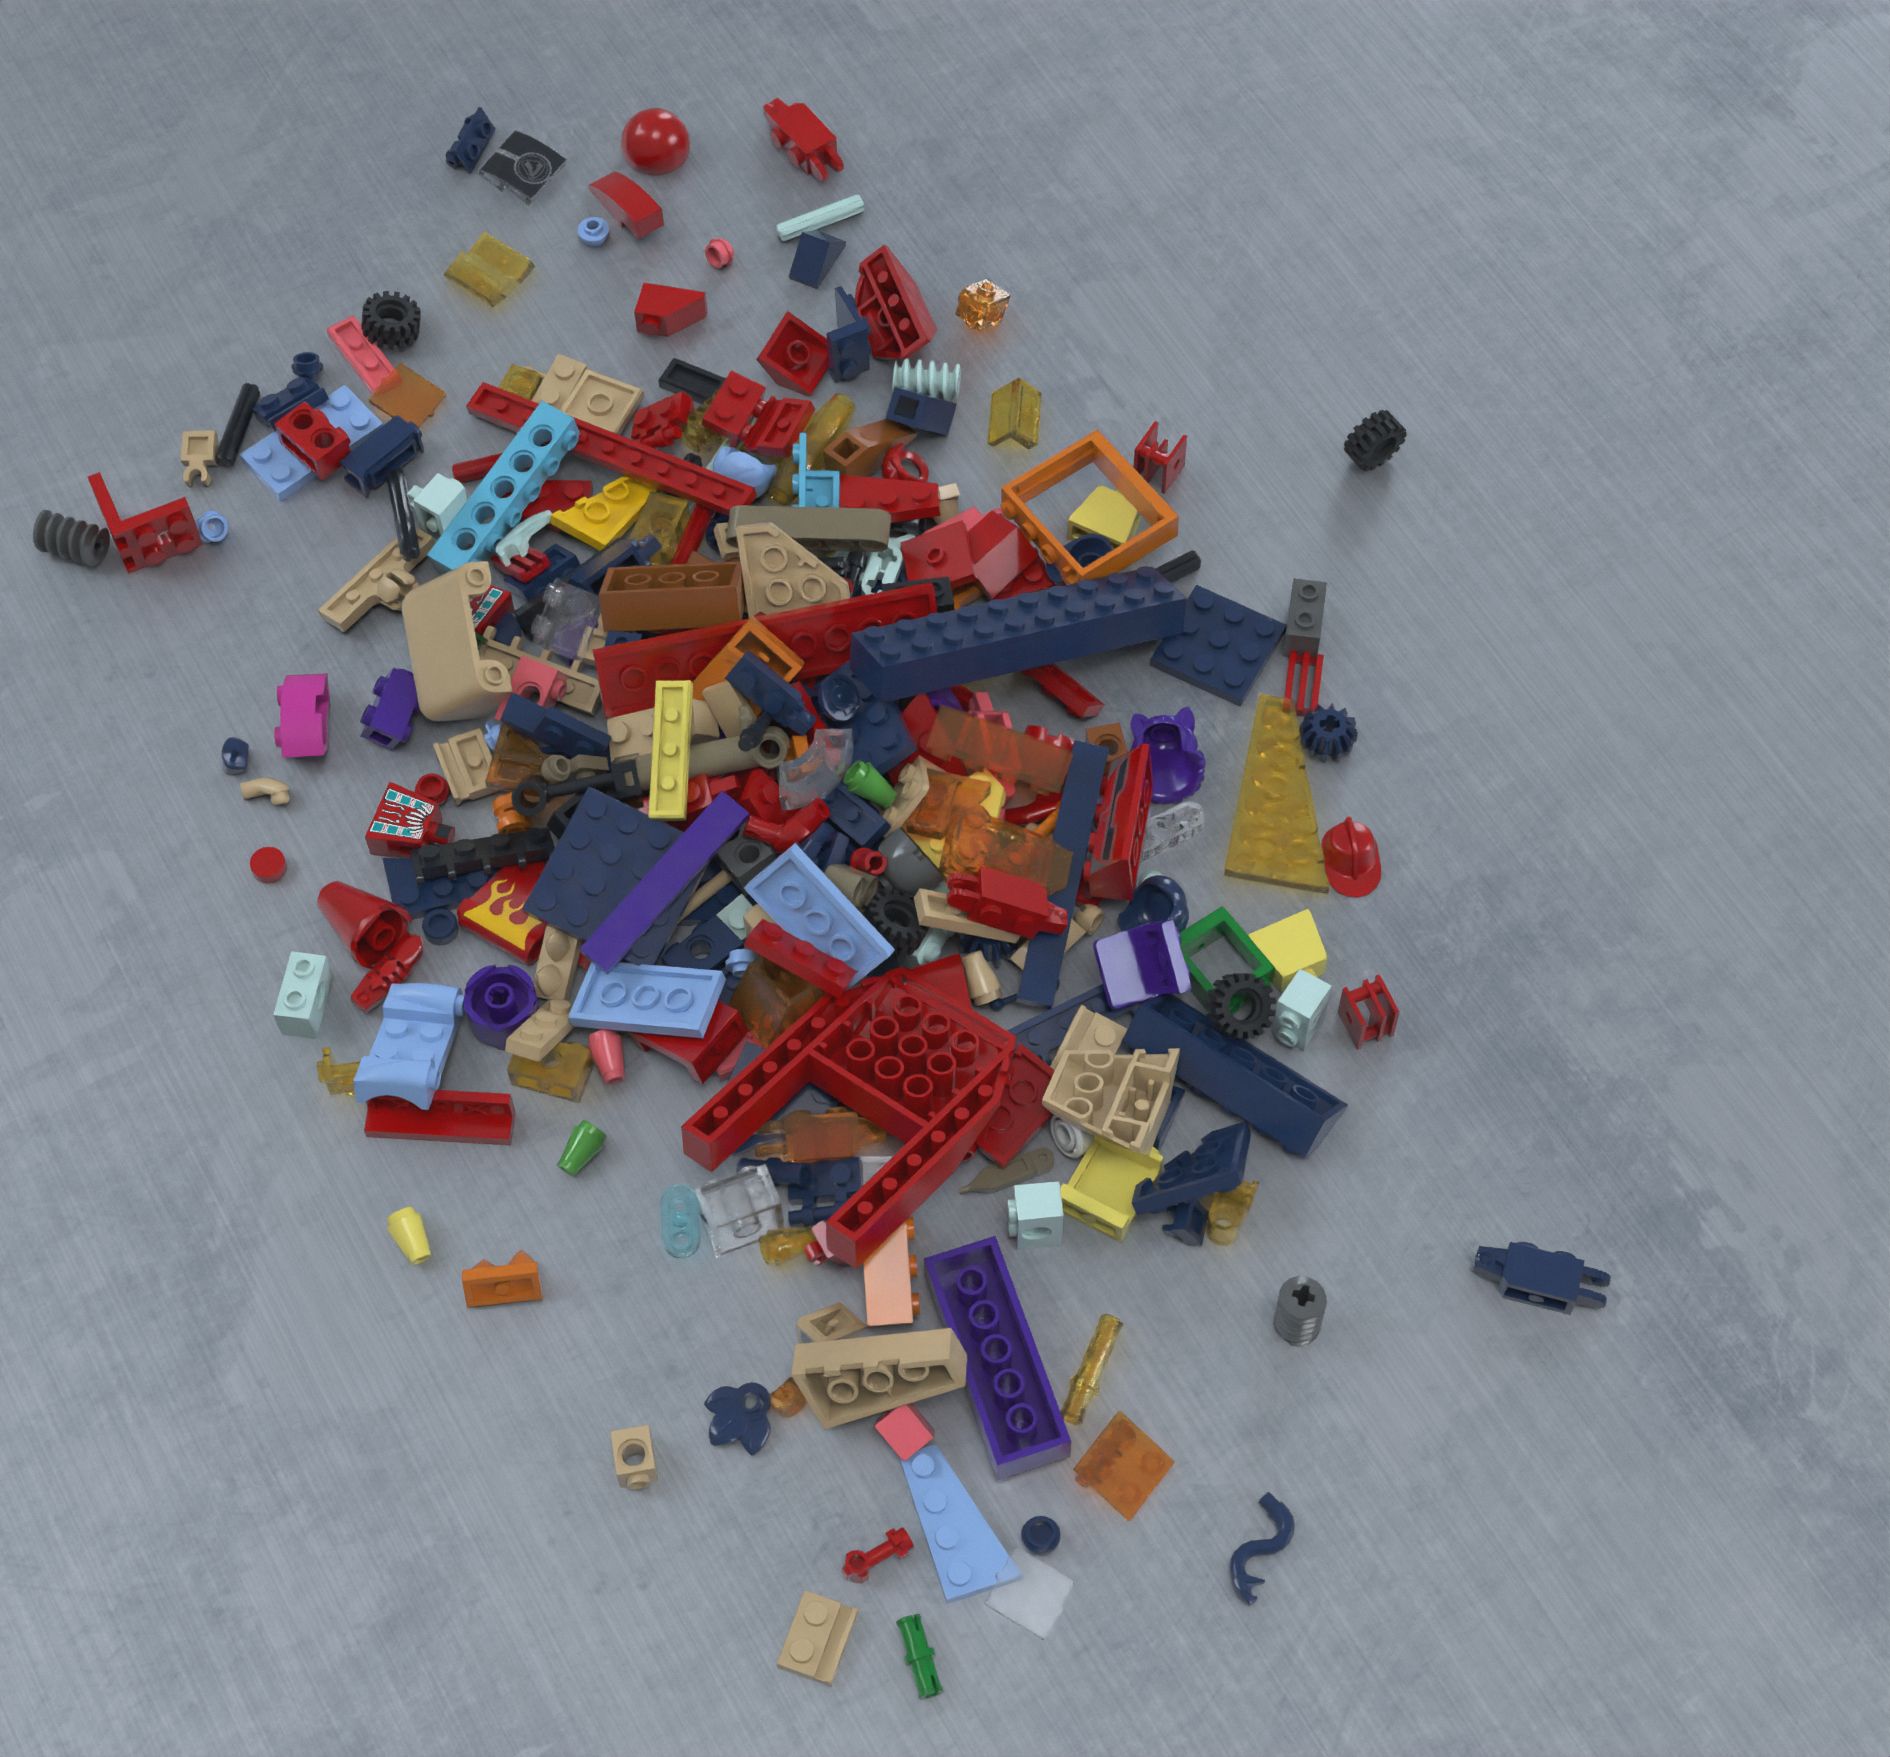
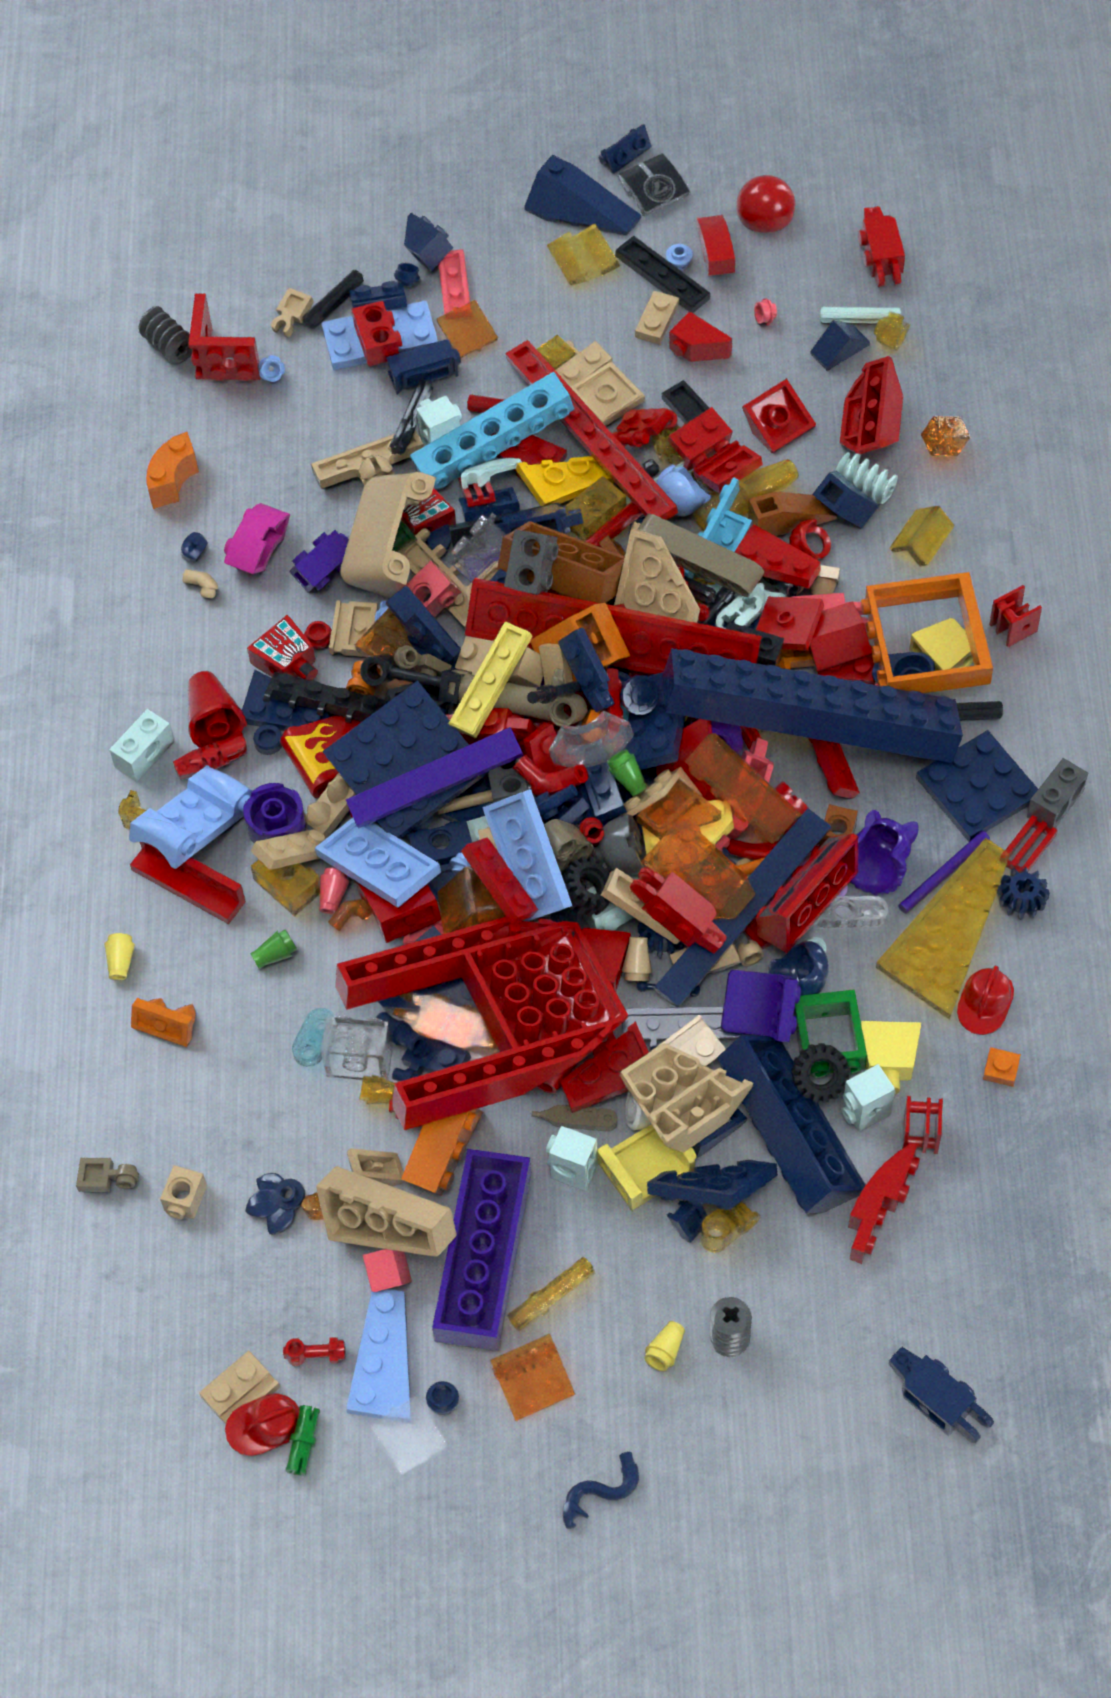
camera: 30 degrees right, 0 degrees up
red tile [250,847,287,883] -> none
black tyre [361,291,421,350] -> none
dark blue bracket [826,286,872,383] -> none
none -> dark tan plate [76,1158,139,1192]
none -> orange brick [146,432,199,509]
none -> red piece [225,1393,299,1456]
none -> clear orange arm [328,899,372,931]
none -> dark blue slope [404,212,453,271]
none -> dark grey brick [504,530,559,594]
none -> dark blue wedge [524,154,641,236]
none -> black tile [615,235,711,313]
none -> tan plate [635,291,679,345]
none -> light yellow cone [644,1321,685,1371]
none -> red slope [848,1143,920,1264]
none -> clear yellow plate [874,311,911,350]
none -> dark purple bar [898,831,990,914]
none -> orange plate [983,1047,1021,1087]

